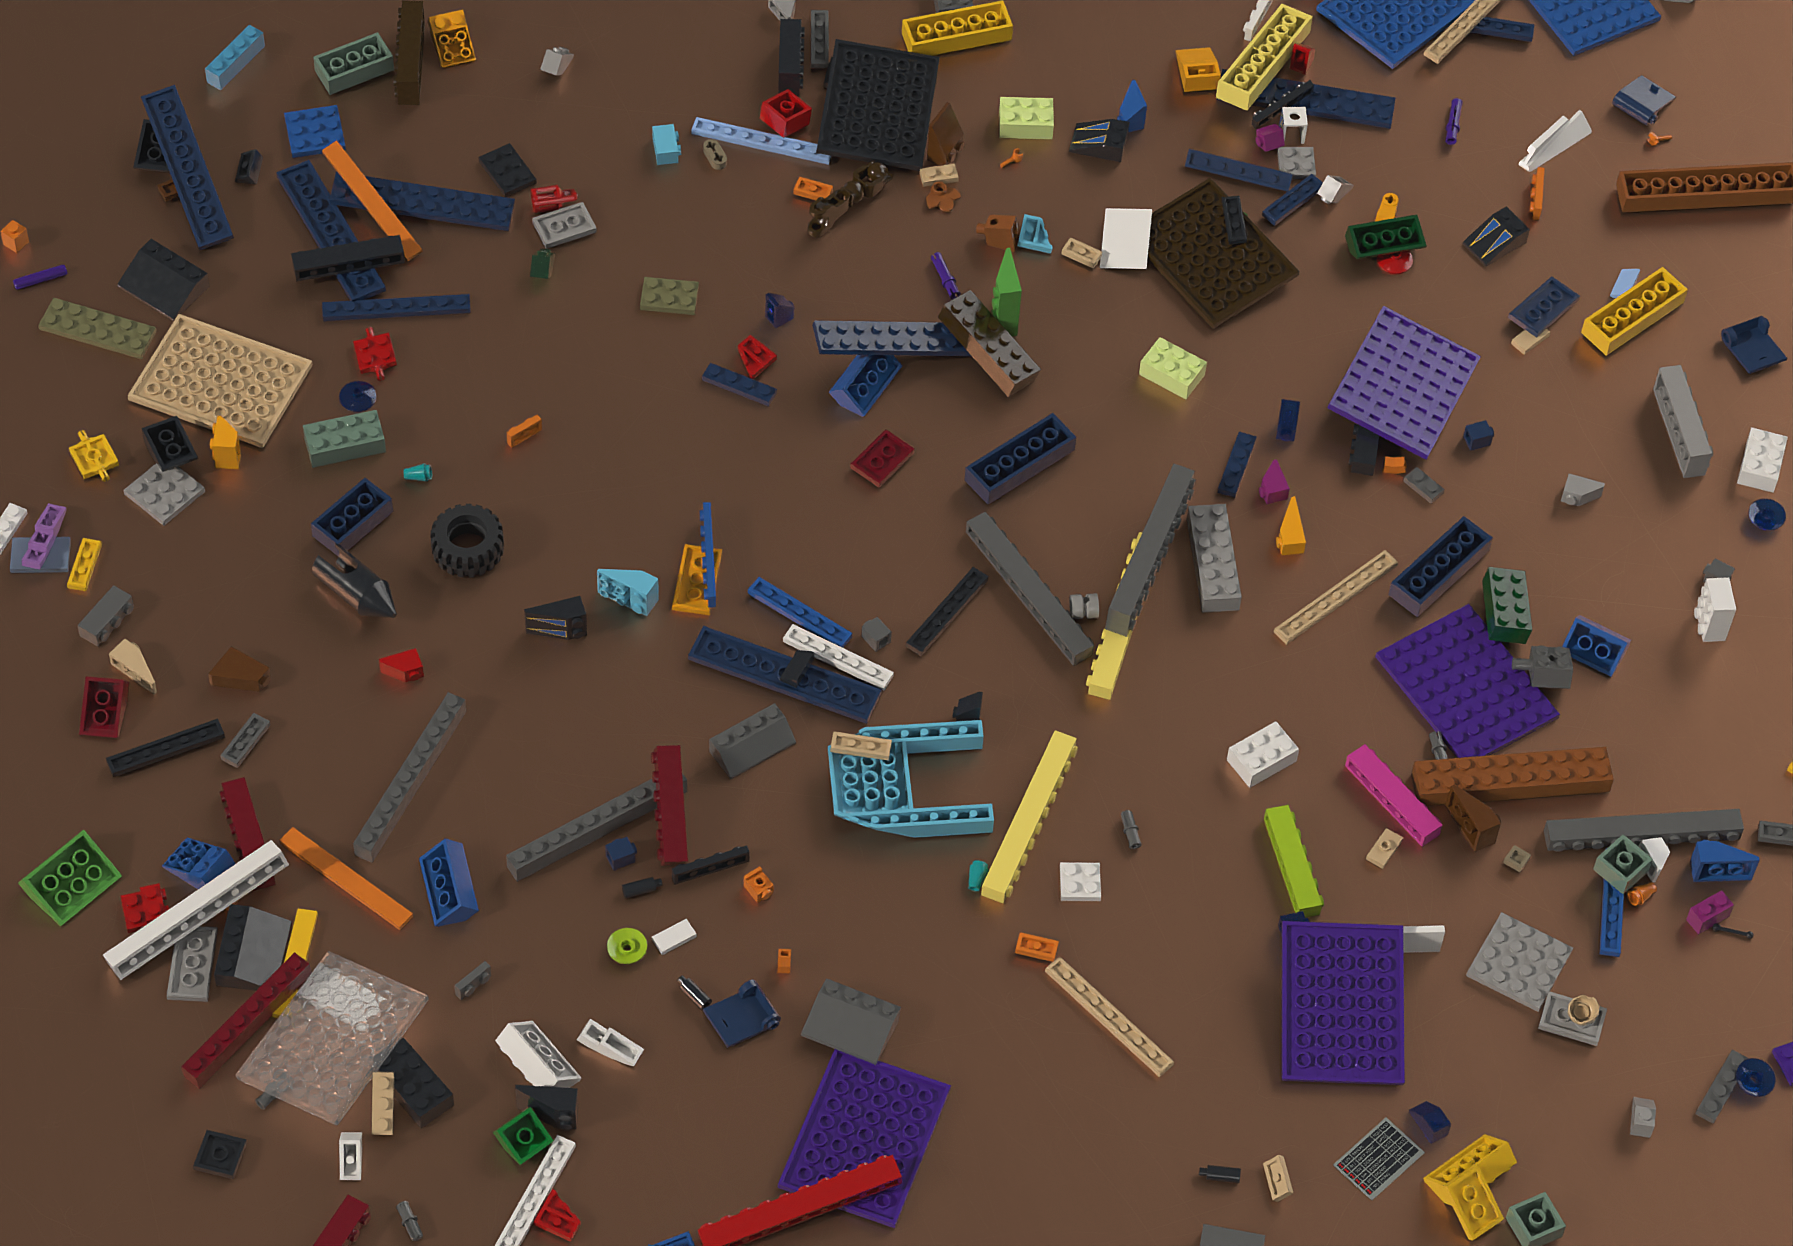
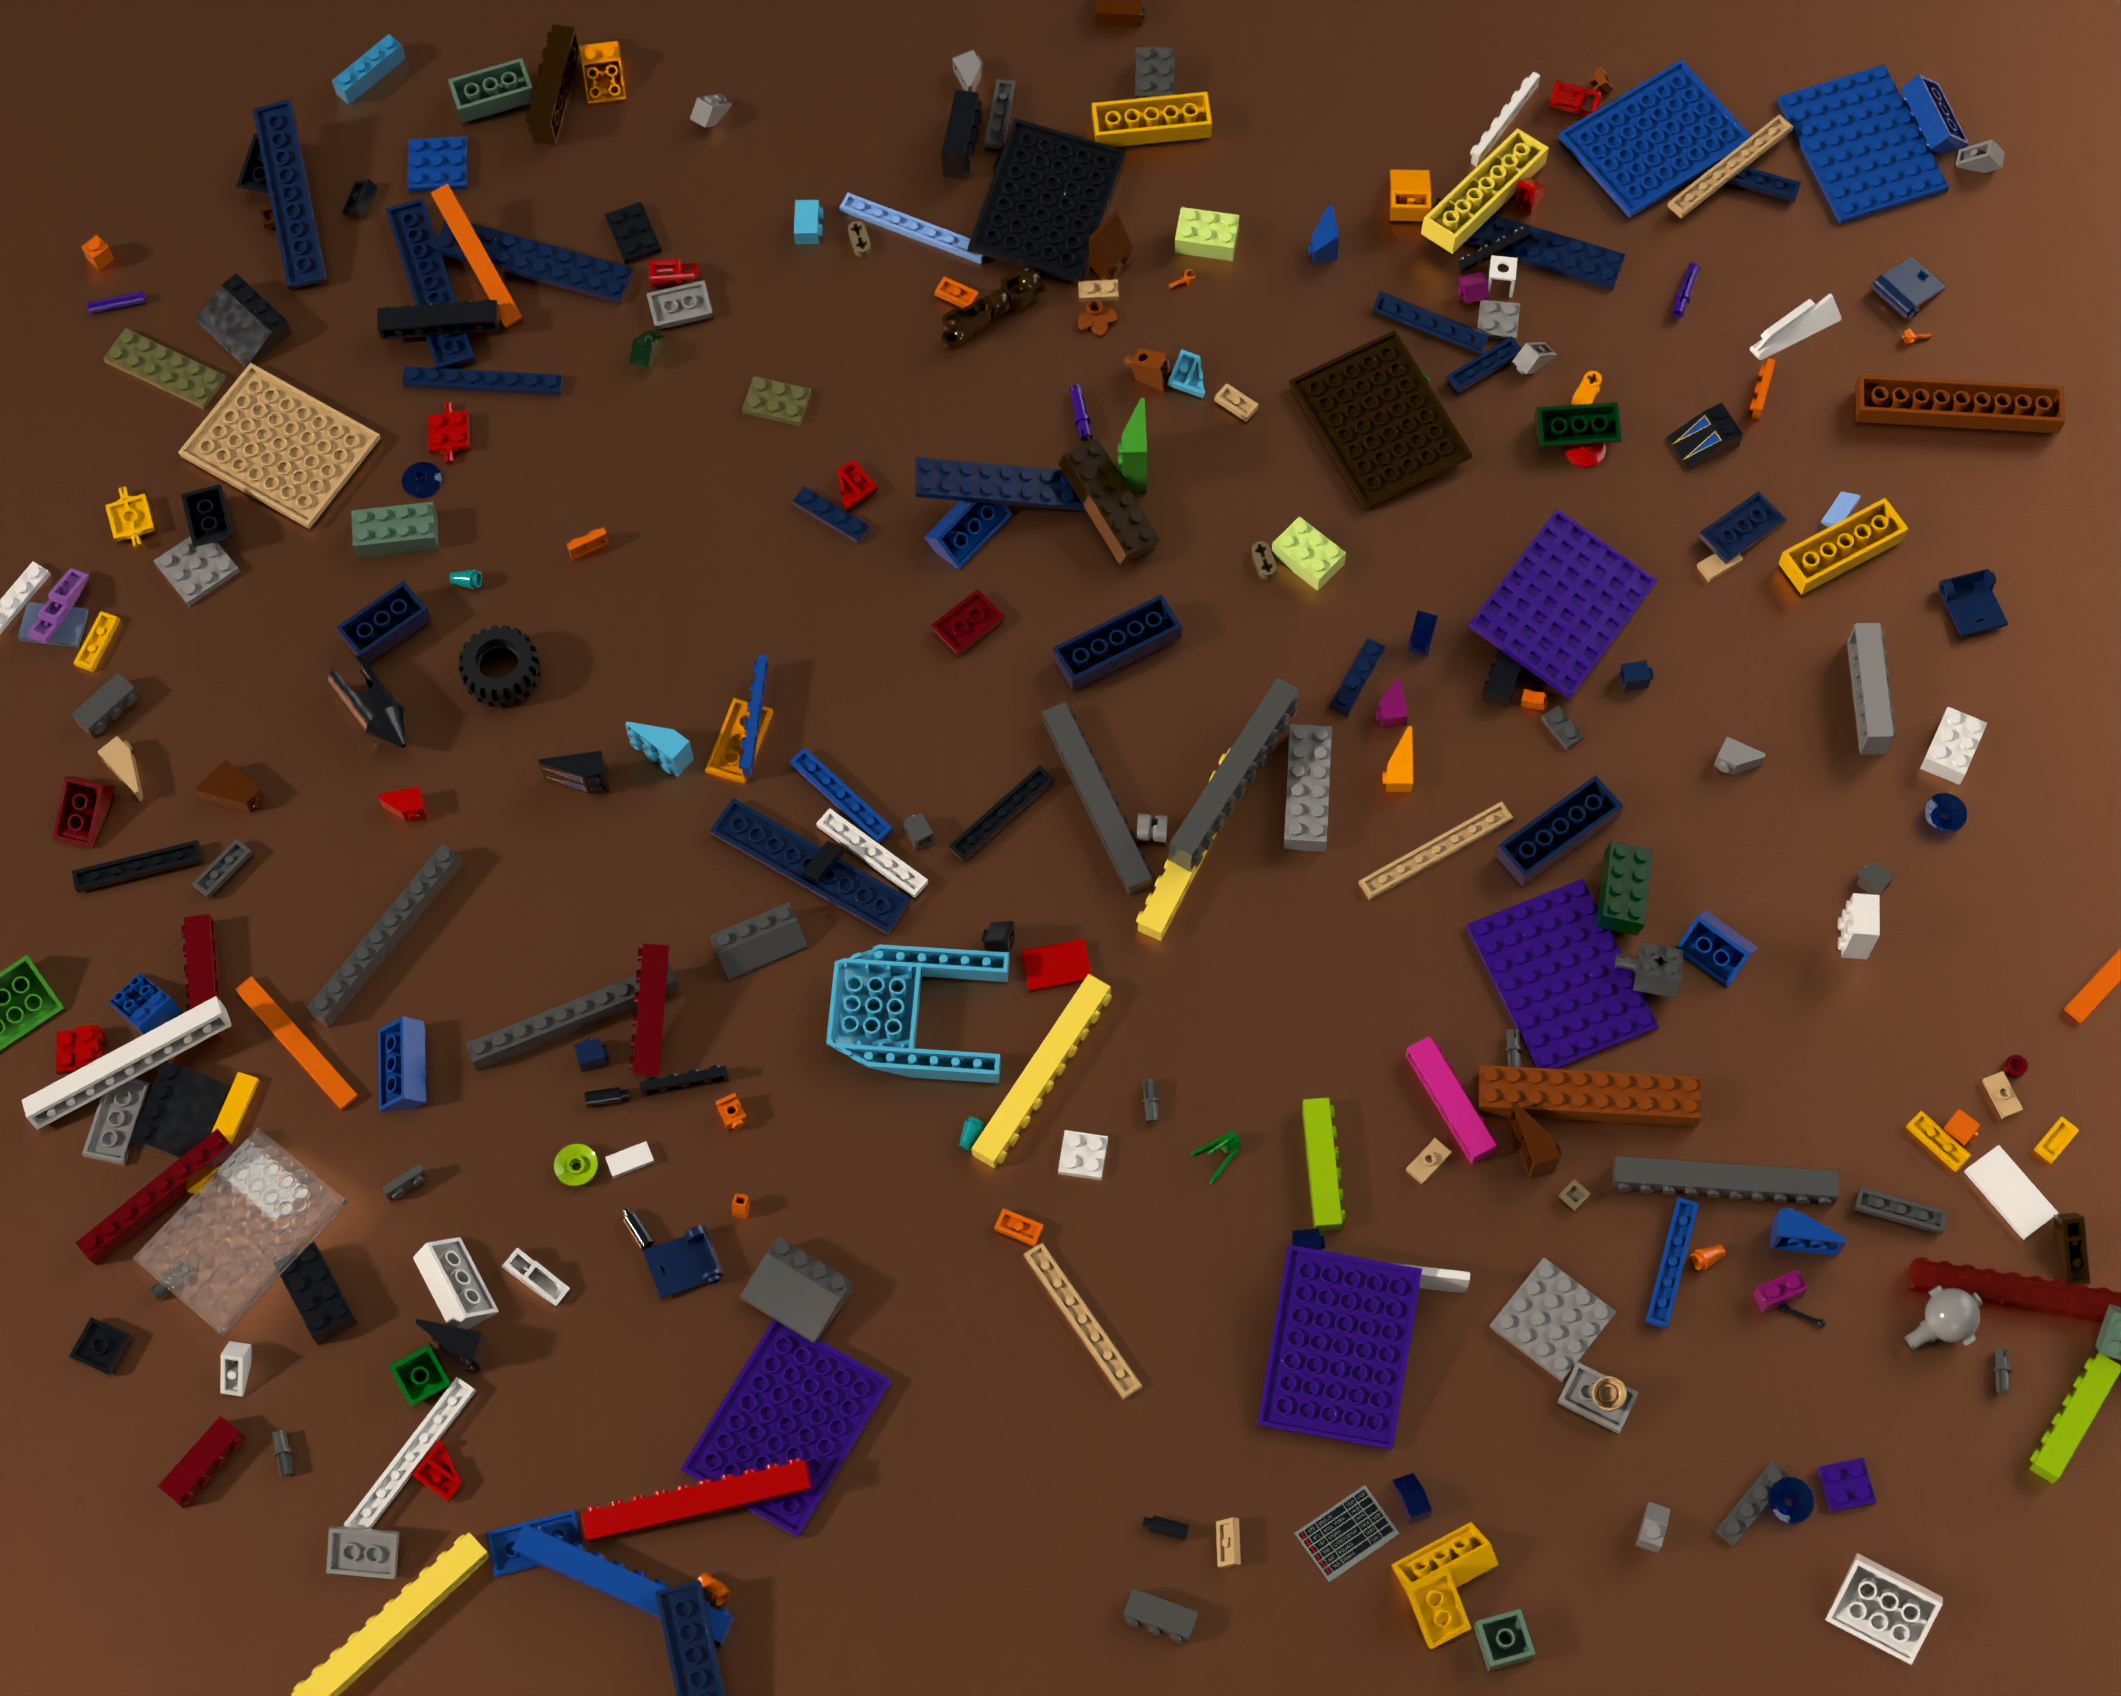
camera: 15 degrees right, 10 degrees up
light orange slope [210,415,241,469] -> none
tan plate [372,1072,394,1135] -> none
red brick [760,89,812,138] -> none
clear blue slope [765,293,795,328] -> none
tan plate [830,732,892,761] -> none
black slope [1069,119,1130,162] -> none
white sticker [1100,208,1152,269] -> none
black tile [1222,196,1247,245] -> none
white brick [1227,721,1299,788] -> none
sand green brick [1593,835,1653,894] -> none
white slope [1638,837,1670,882] -> none
none -> red tile [1021,938,1092,992]
none -> green plant [1191,1130,1242,1184]
none -> dark tan beam [1251,541,1276,580]

